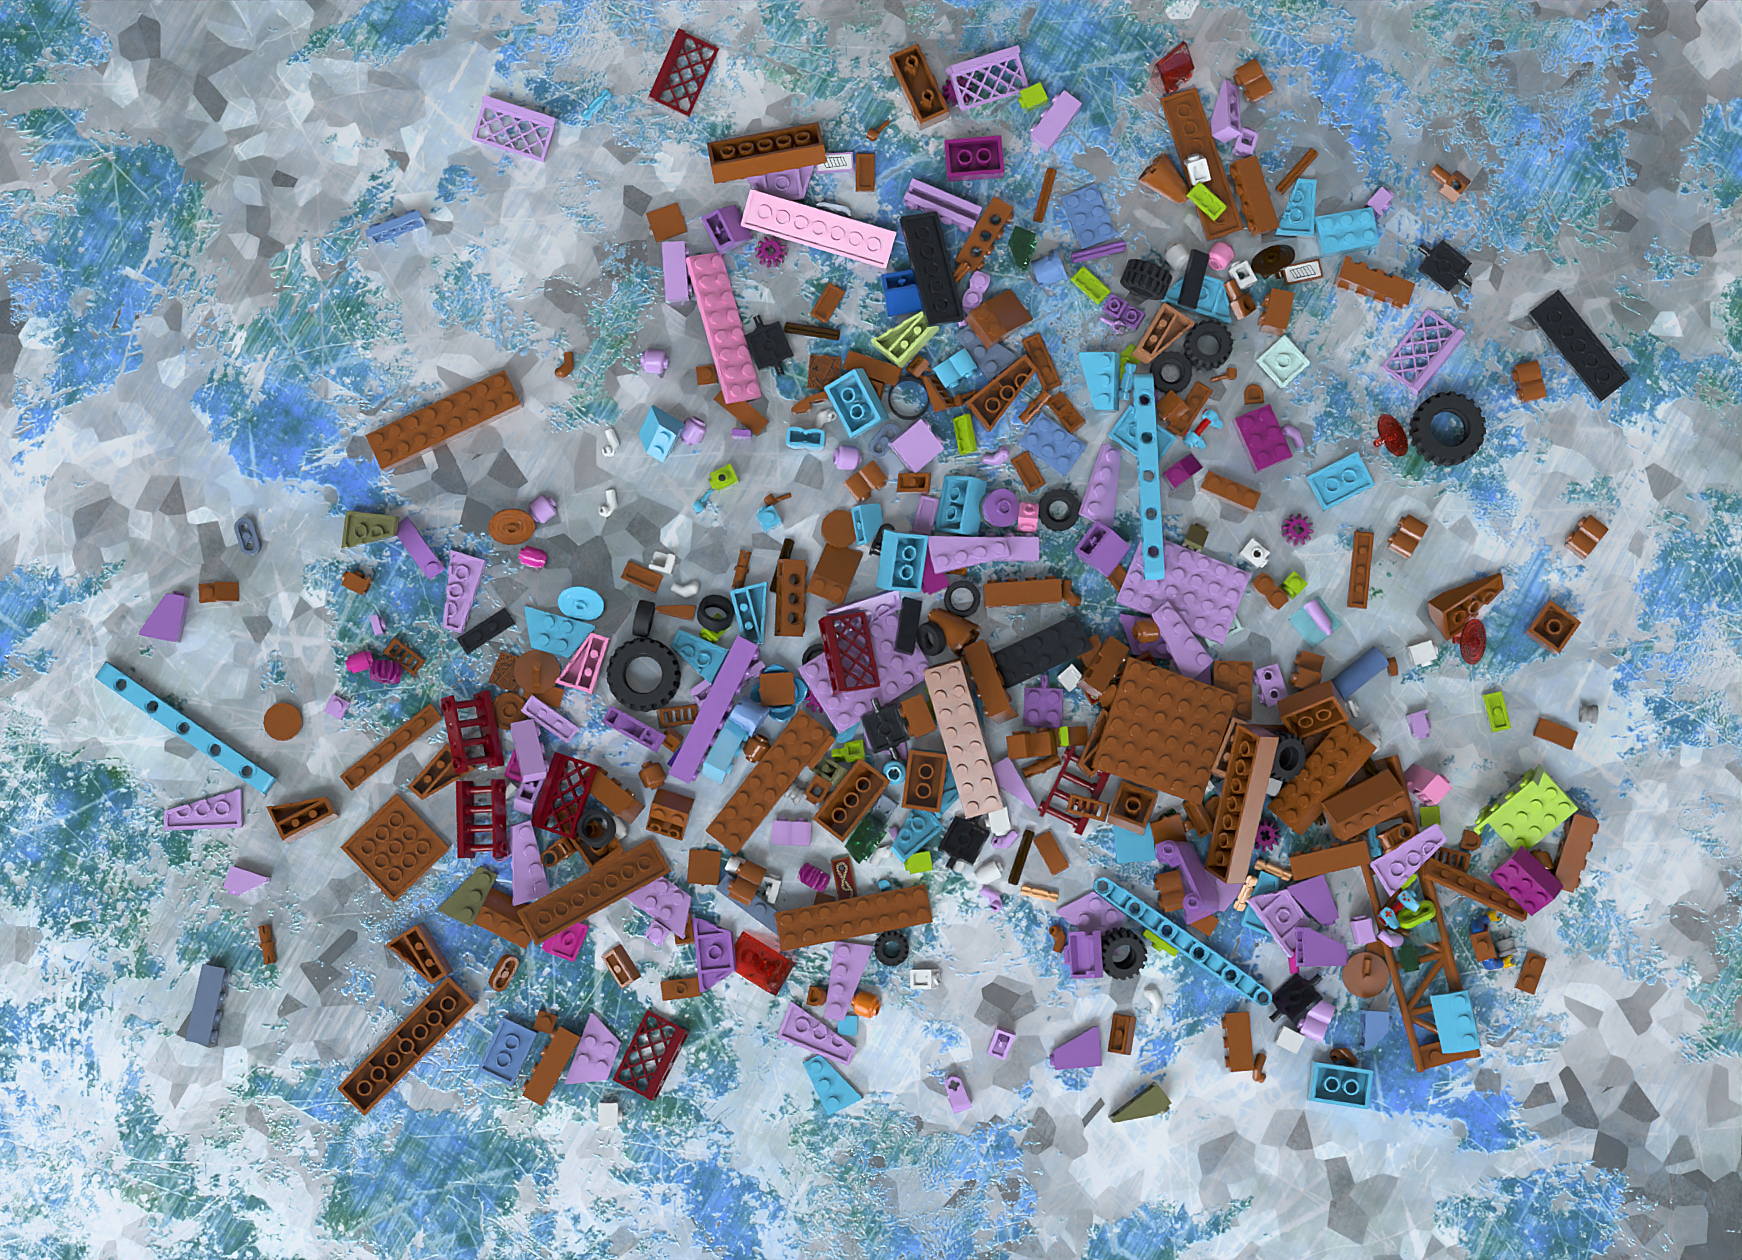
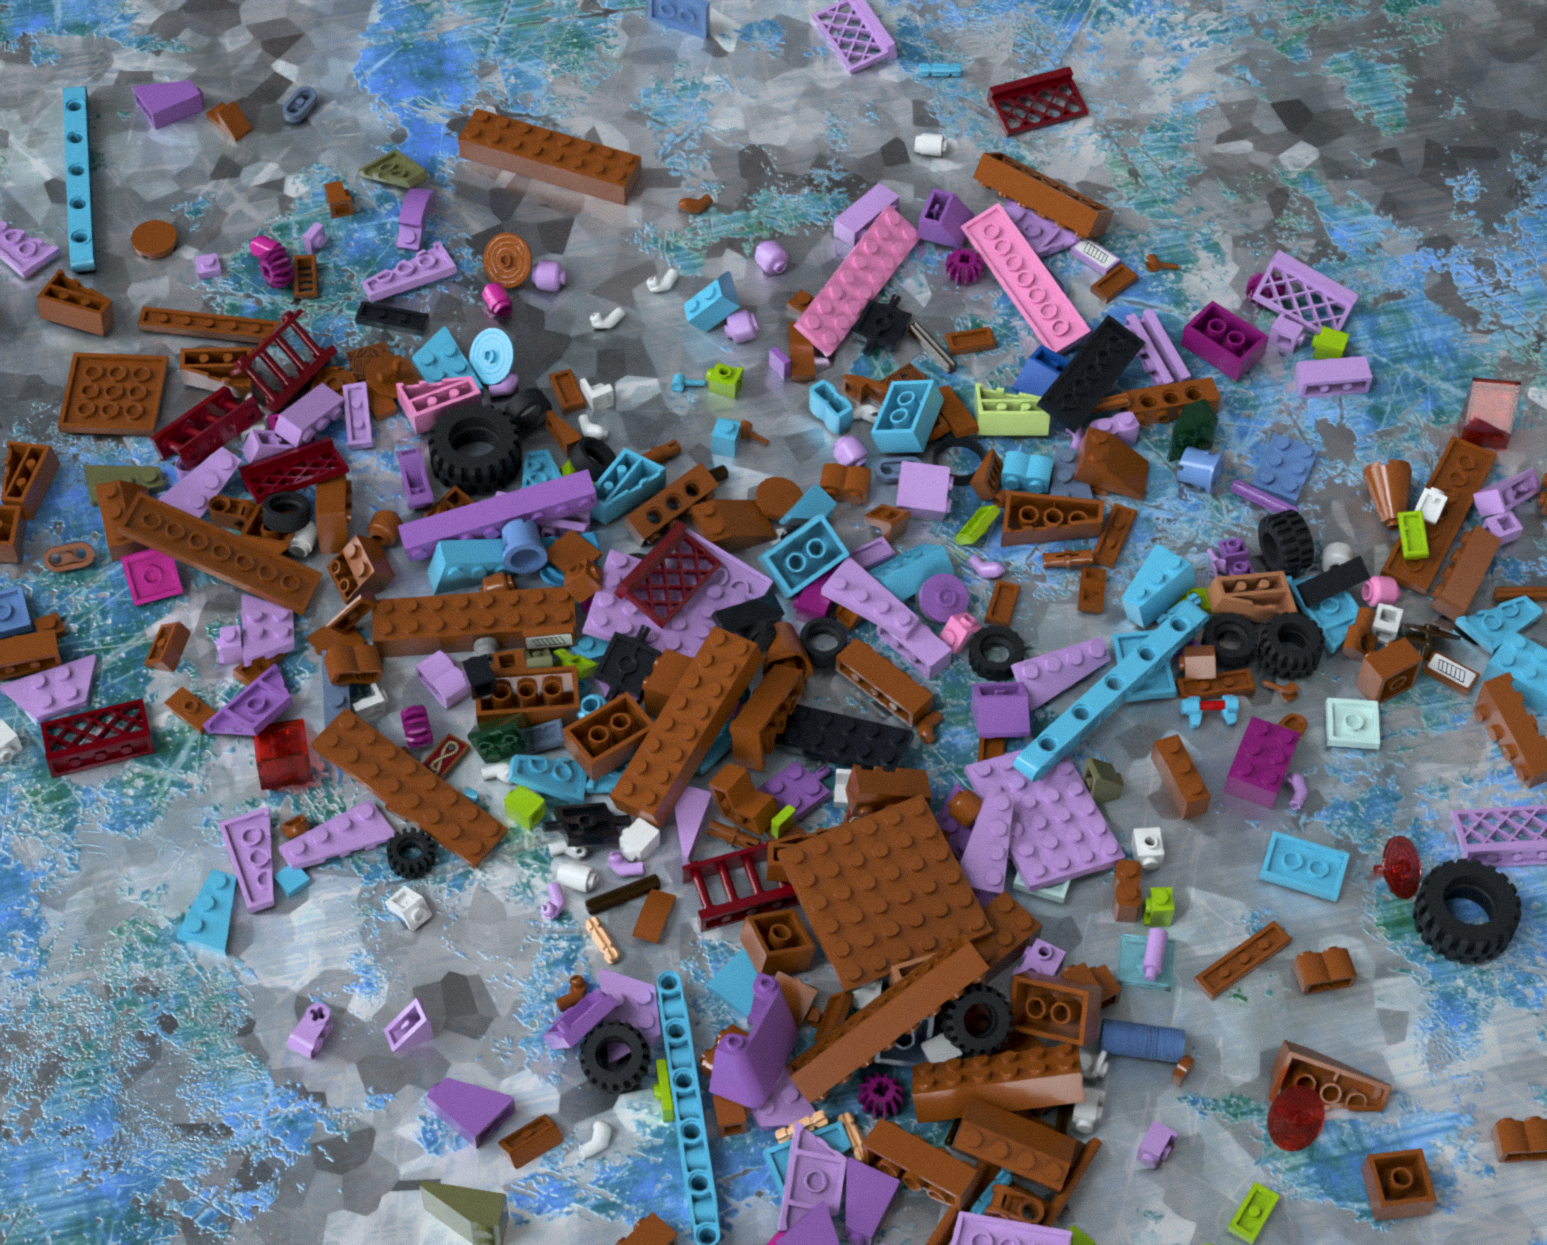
camera: 45 degrees right, 30 degrees down
dark orange piece [646,203,687,243] -> none
orange head [851,990,881,1019] -> none
dark orange piece [889,44,950,131] -> none
dark orange tile [905,355,931,380] -> none
medium blue plate [1018,413,1087,477] -> none
dark orange axle [1033,168,1057,223] -> none
dark orange slope [1066,793,1110,822] -> none
lime plate [1070,266,1111,306] -> none
magenta slope [1161,453,1203,491] -> none
magenta gear [1281,513,1314,546] -> none
bright pink wedge [1403,763,1452,806] -> none
white brick [1406,640,1438,667] -> none
none -> dark orange slope [326,590,378,634]
none -> black brick [461,654,497,700]
none -> lavender arm [489,372,519,397]
none -> dark orange brick [563,558,604,603]
none -> white brick [915,133,948,157]
none -> lavender brick [1268,312,1307,354]

